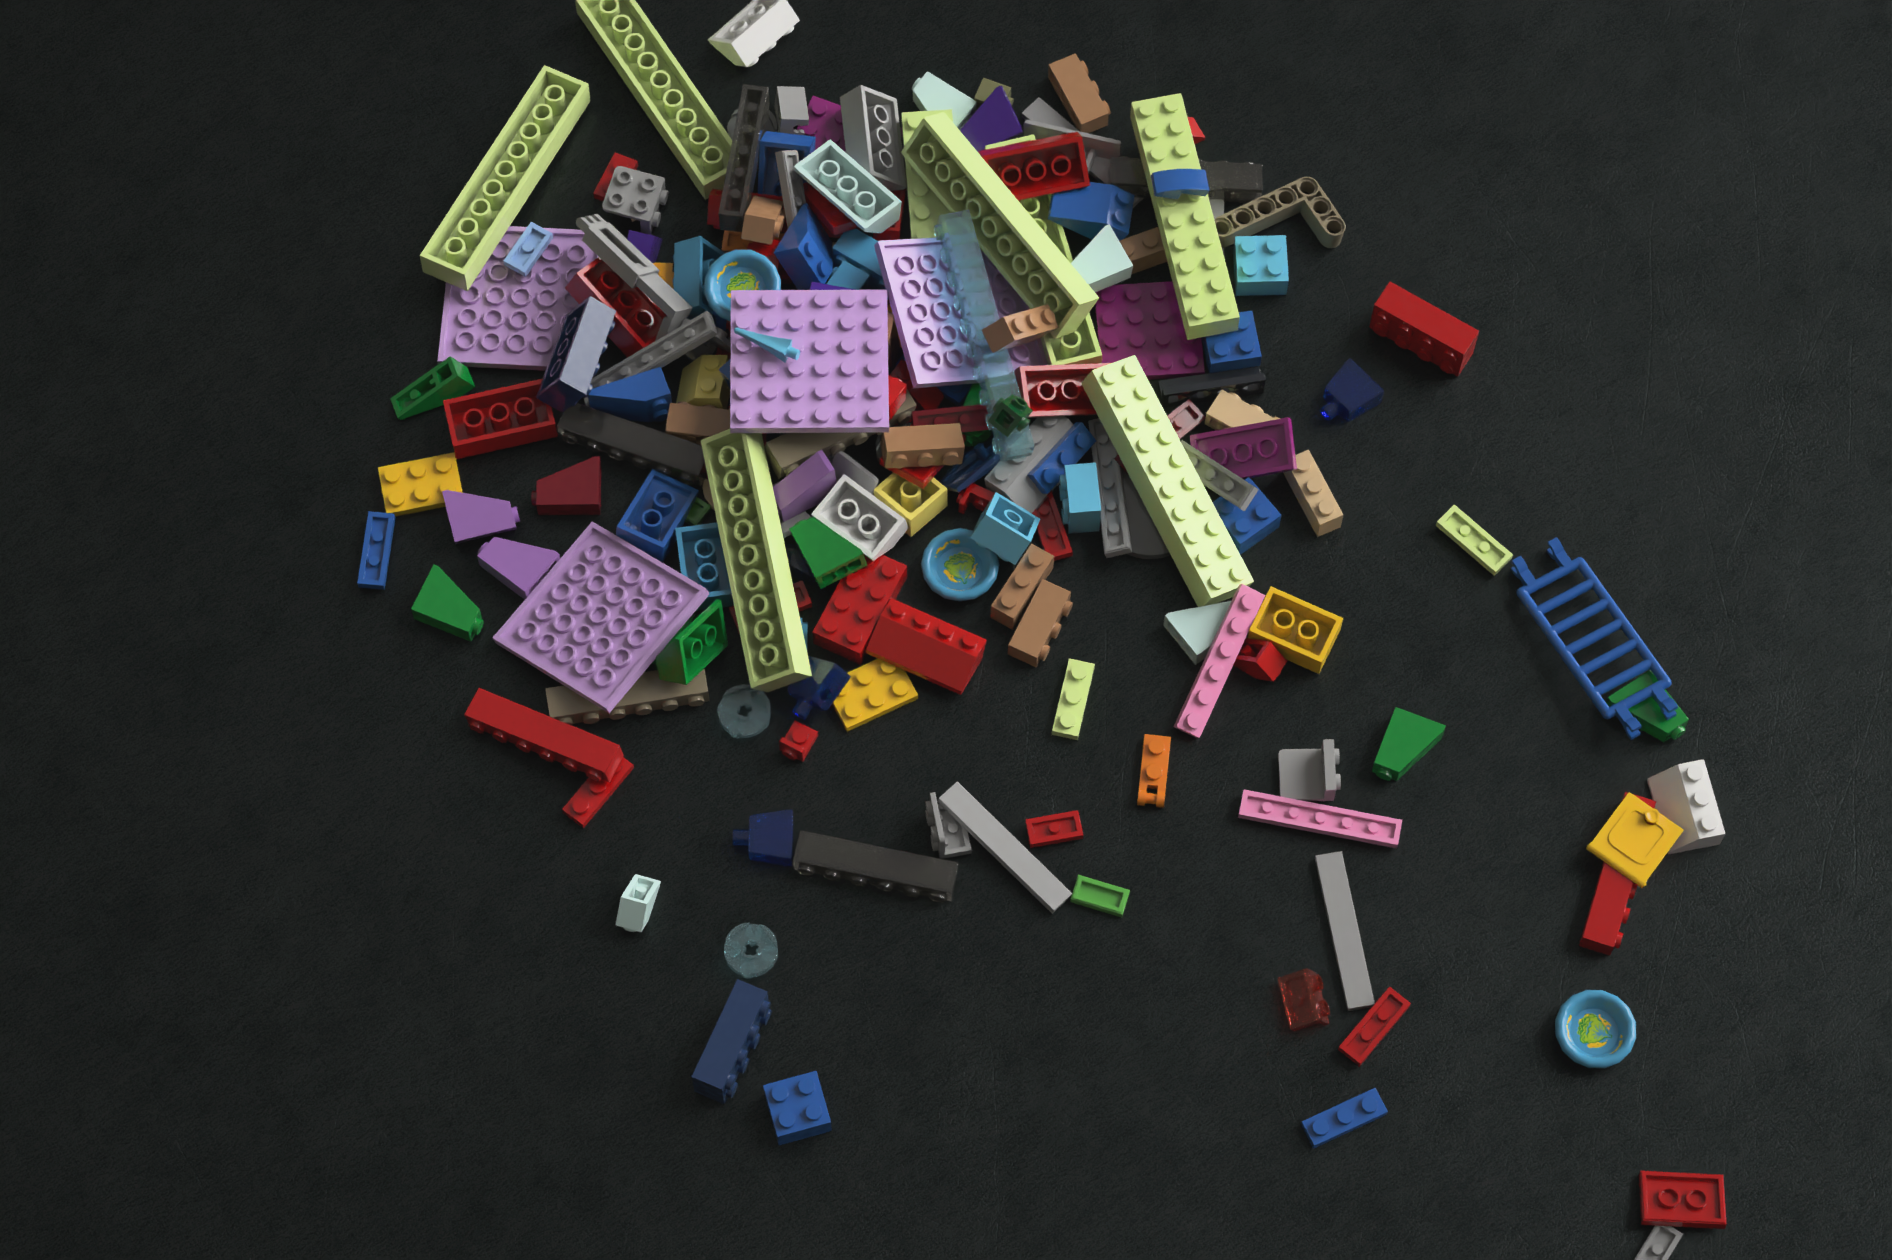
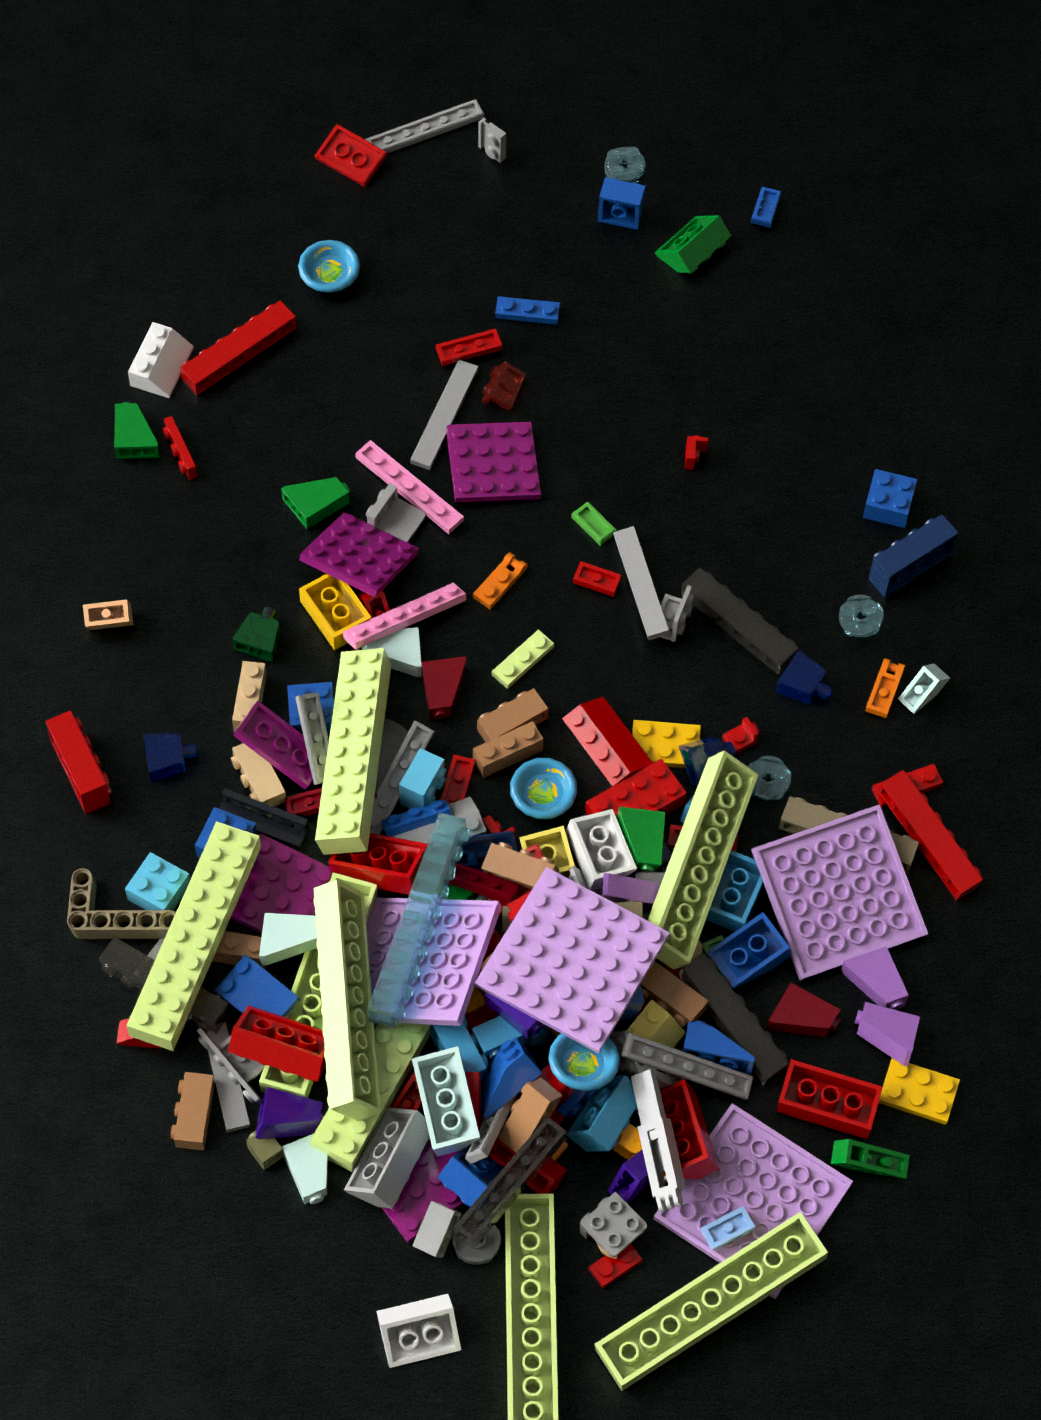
camera: 150 degrees left, 5 degrees down
blue plate [357,511,395,590] -> none
green slope [411,565,484,642] -> none
brick [536,296,616,413] -> none
green slope [656,599,728,685] -> none
medium azure piece [734,328,800,363] -> none
medium azure brick [970,492,1040,565] -> none
medium nougat brick [982,304,1059,353] -> none
dark green brick [988,394,1033,437] -> none
blue slope [1151,169,1209,199] -> none
yellowish green plate [1436,505,1513,576] -> none
blue bar [1511,537,1678,740] -> none
yellow container [1586,792,1684,888] -> none
none -> light nougat brick [83,600,133,630]
none -> red plate [162,416,197,480]
none -> dark green torso [232,607,280,662]
none -> magenta plate [300,512,419,597]
none -> dark red slope [421,656,466,720]
none -> magenta plate [446,422,541,502]
none -> red bracket [685,436,709,470]
none -> orange plate [865,658,905,718]

